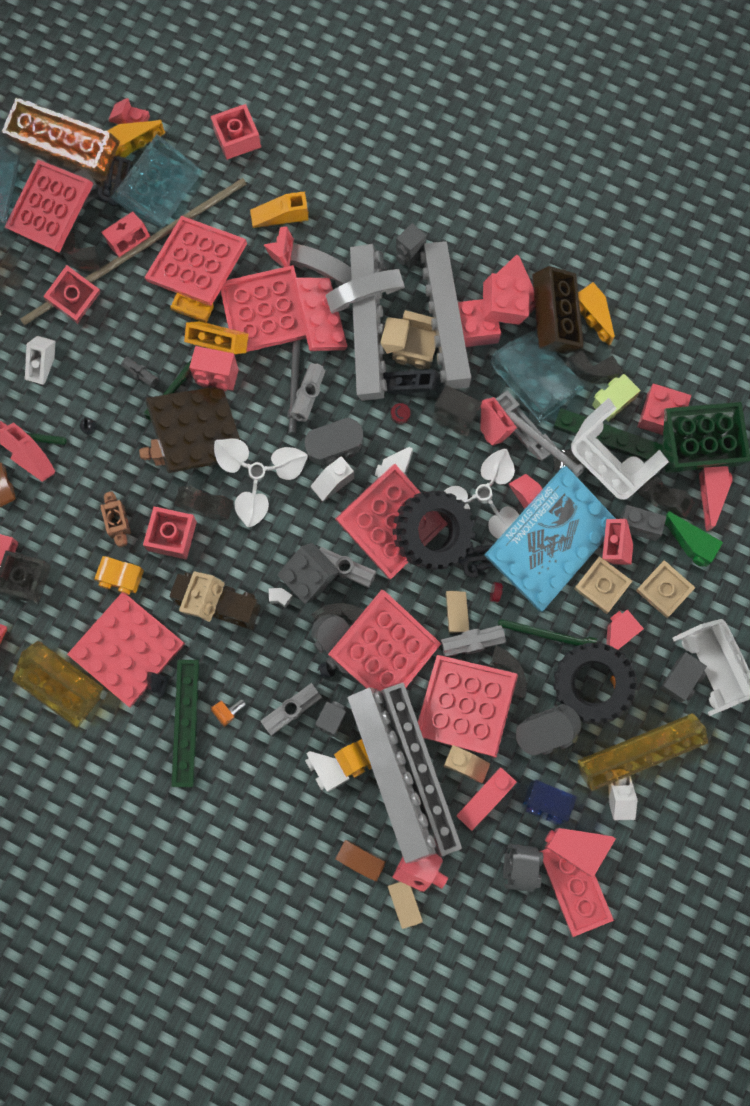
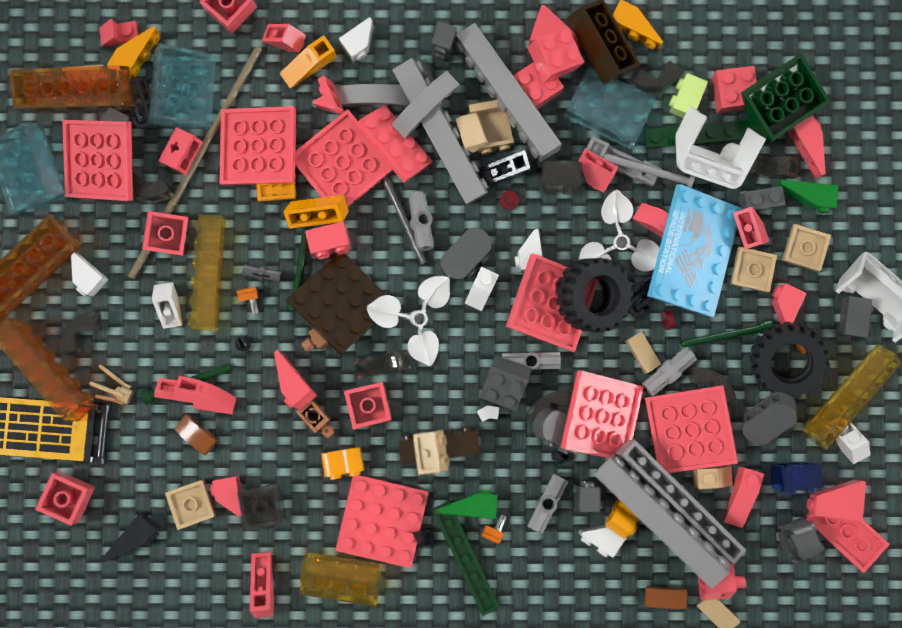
camera: 30 degrees left, 10 degrees up
none -> clear yellow brick [188,214,226,332]
none -> orange piece [237,286,259,315]
none -> coral slope [262,24,306,52]
none -> coral slope [274,350,317,411]
none -> white slope [339,17,373,62]
none -> green slope [434,490,498,519]

